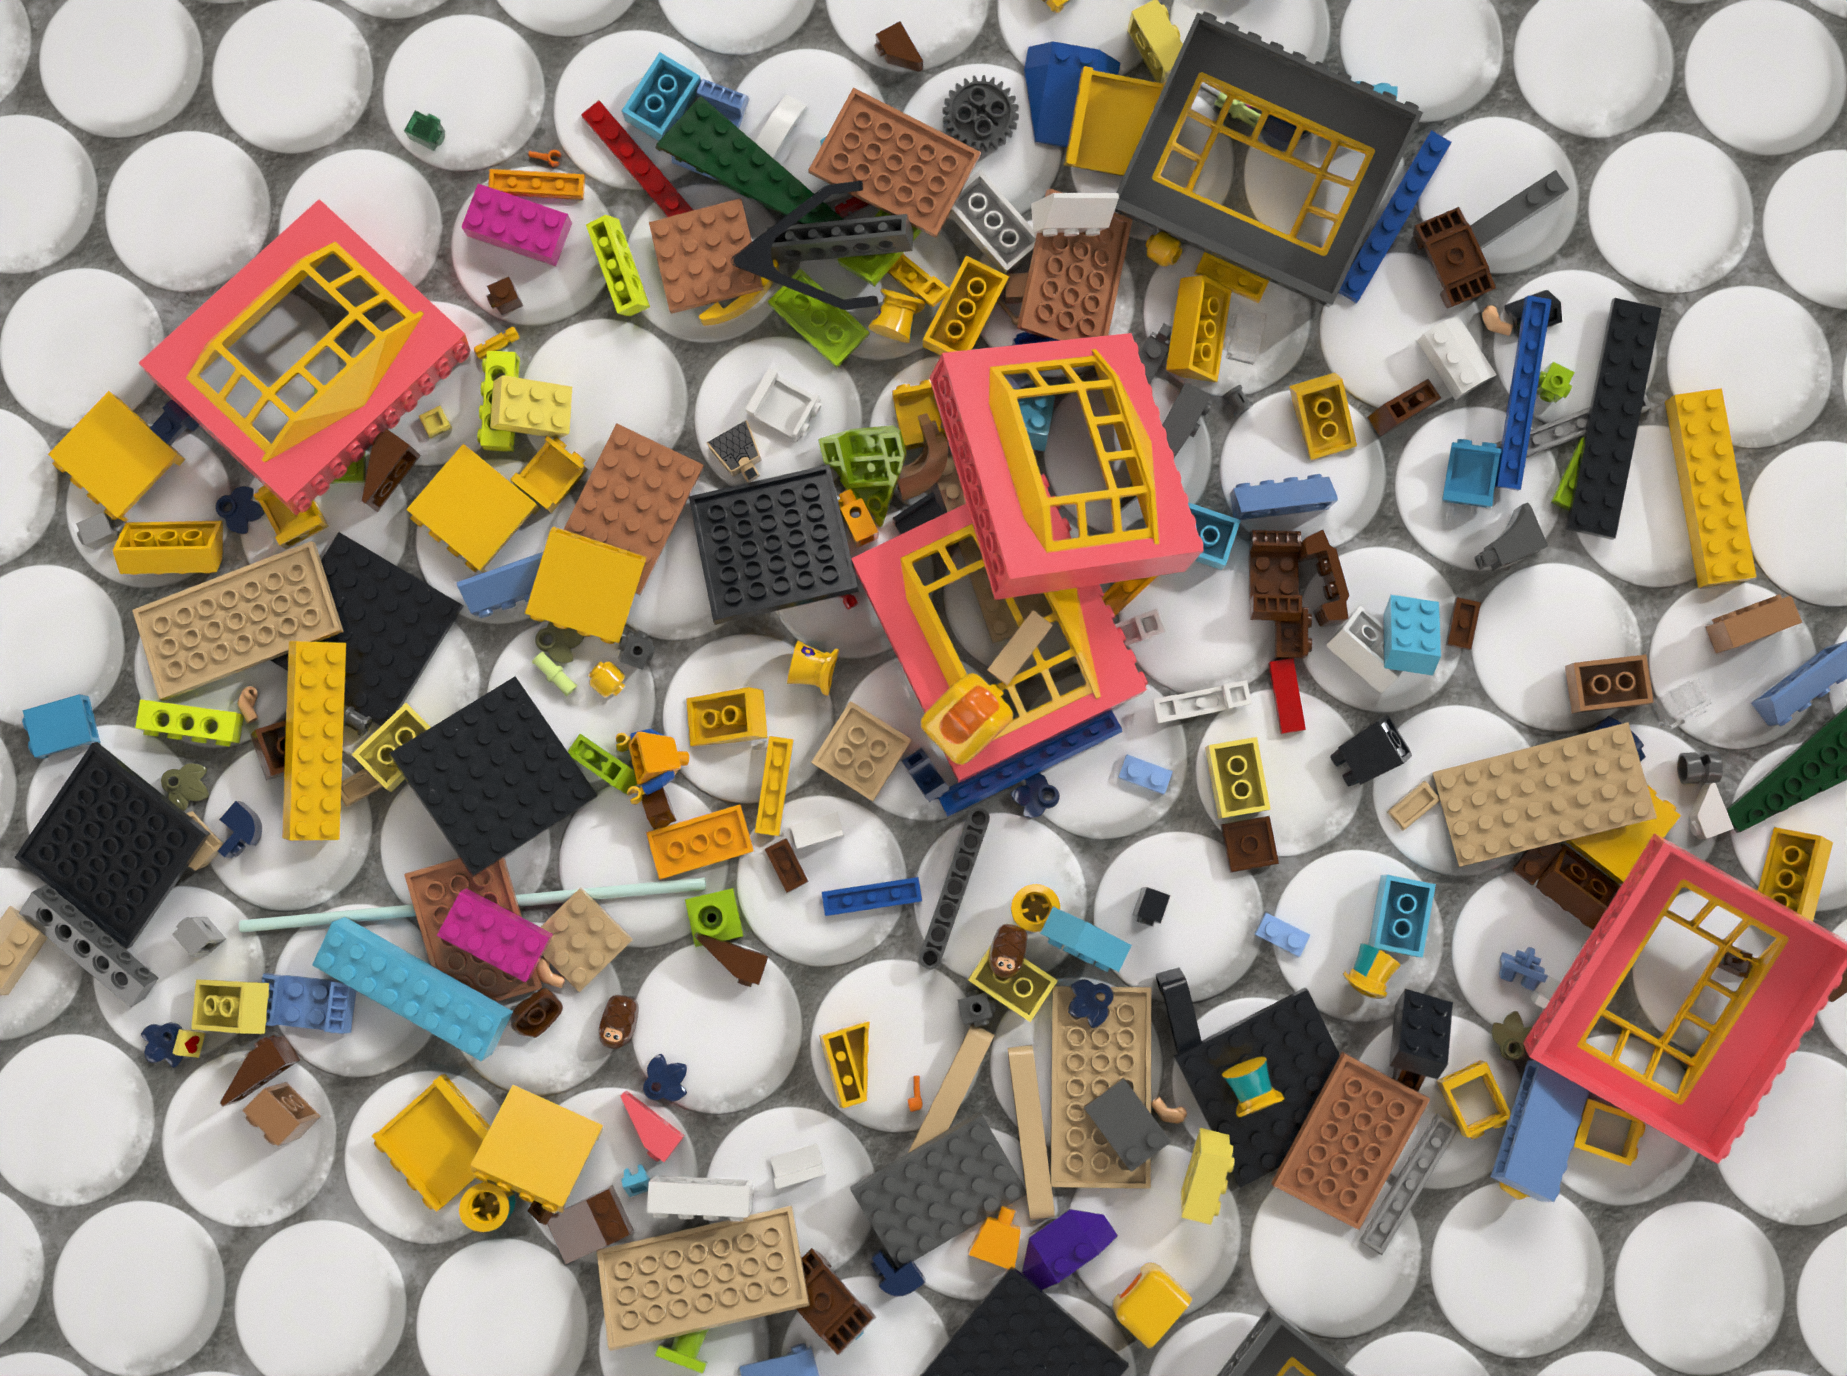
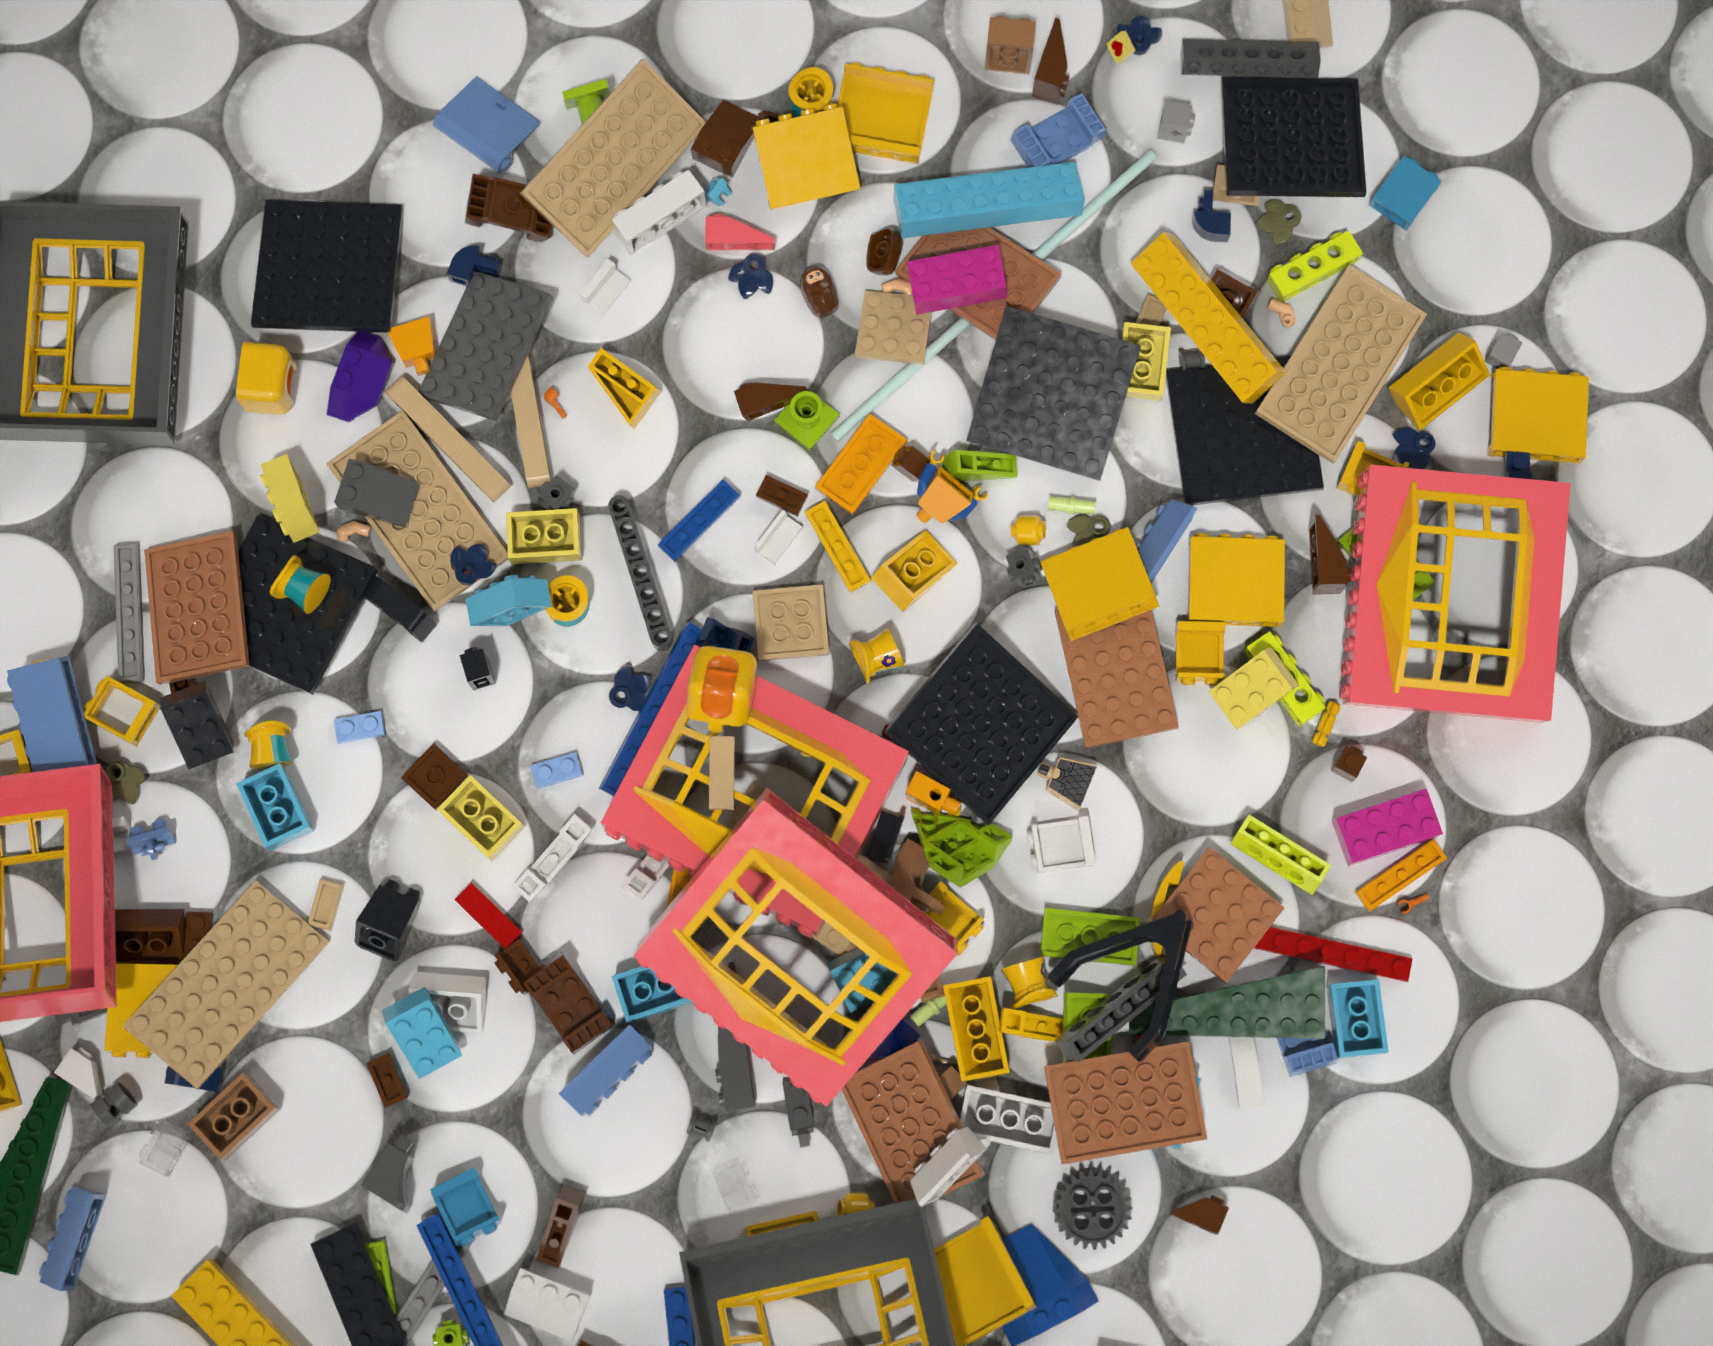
camera: 145 degrees right, 5 degrees down
light yellow brick [191,979,269,1034] -> none
clear green brick [404,110,445,151] -> none
light yellow tile [419,406,452,439] -> none
reddish brown piece [988,924,1028,979] -> none
yellow slope [1166,275,1232,382] -> none
yellow slope [1289,372,1357,460] -> none
reddish brown plate [1298,530,1350,627] -> none
medium nougat brick [1705,594,1802,654] -> none

